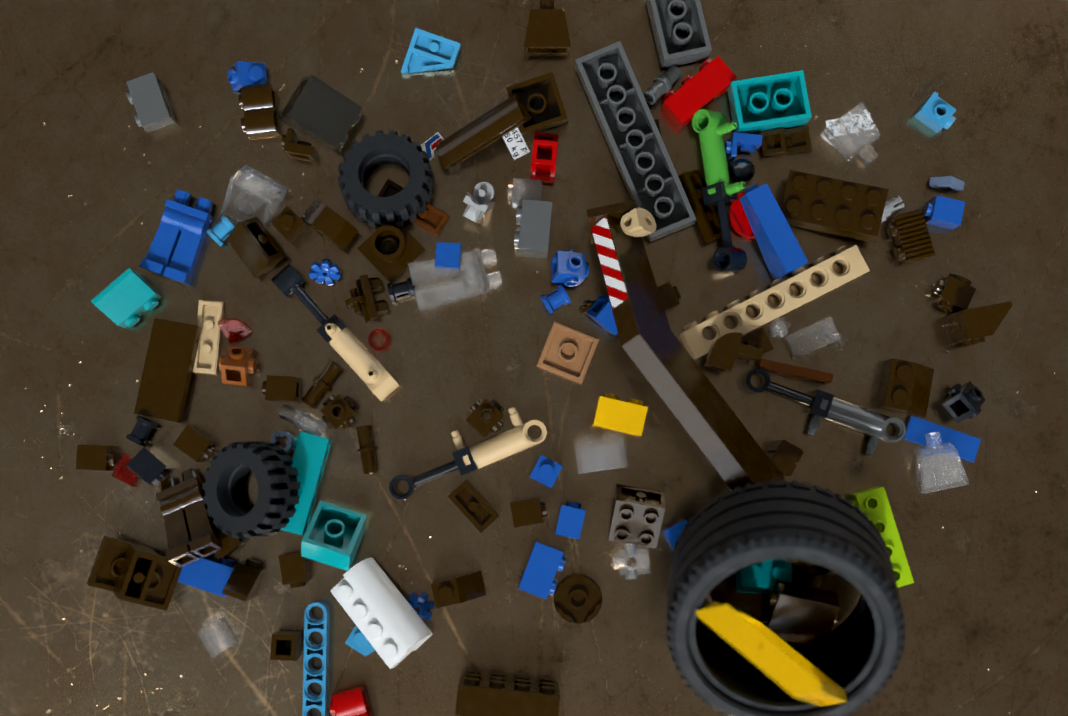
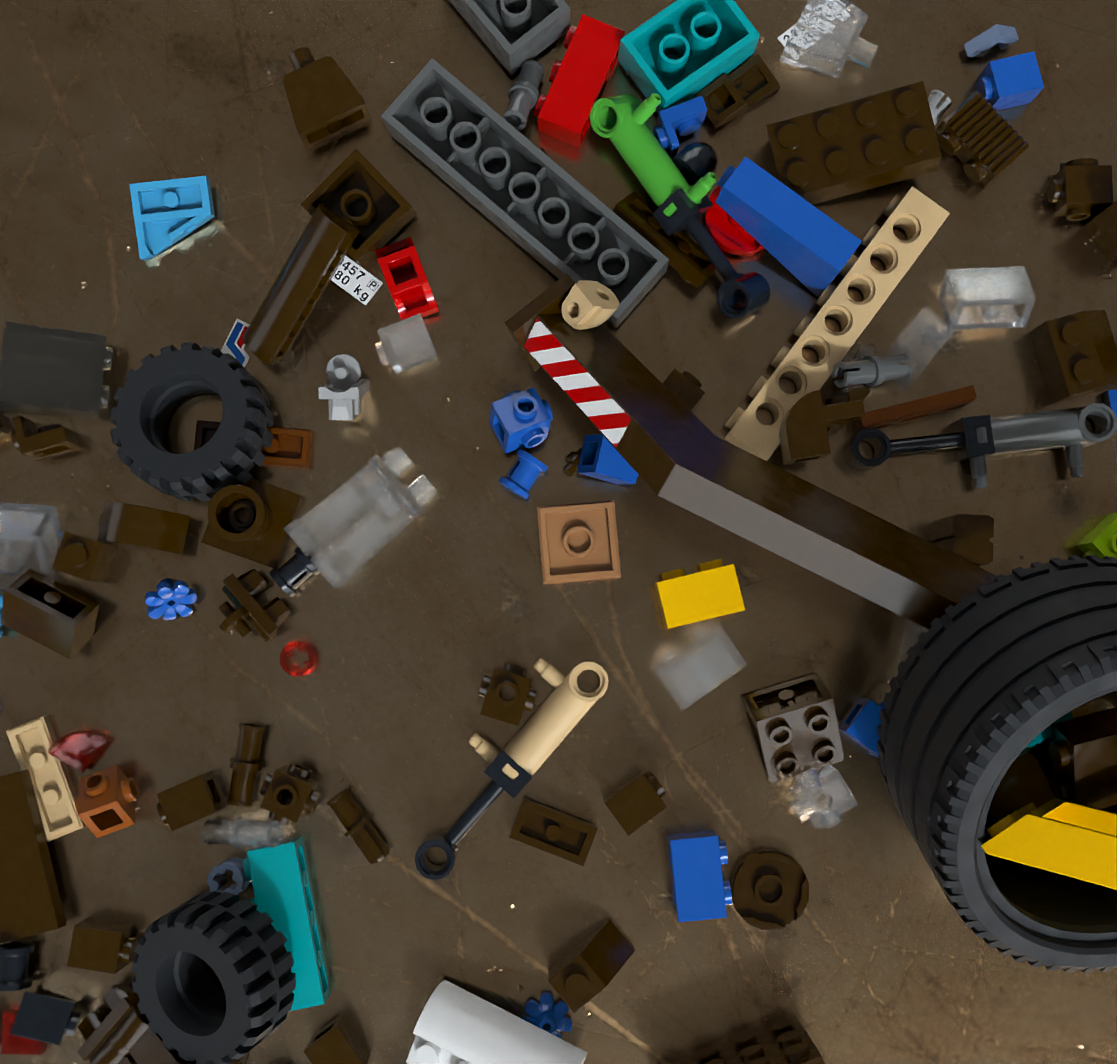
camera: 25 degrees left, 0 degrees up
tan piece [271,264,400,402] -> none
teal brick [301,500,367,571] -> none
blue tile [435,242,462,269] -> none
dark grey brick [514,199,552,259] -> none
blue brick [529,455,563,488] -> none
blue brick [555,501,586,540] -> none
none -> dark grey pin [832,354,913,388]
none -> clear brick [939,266,1036,330]

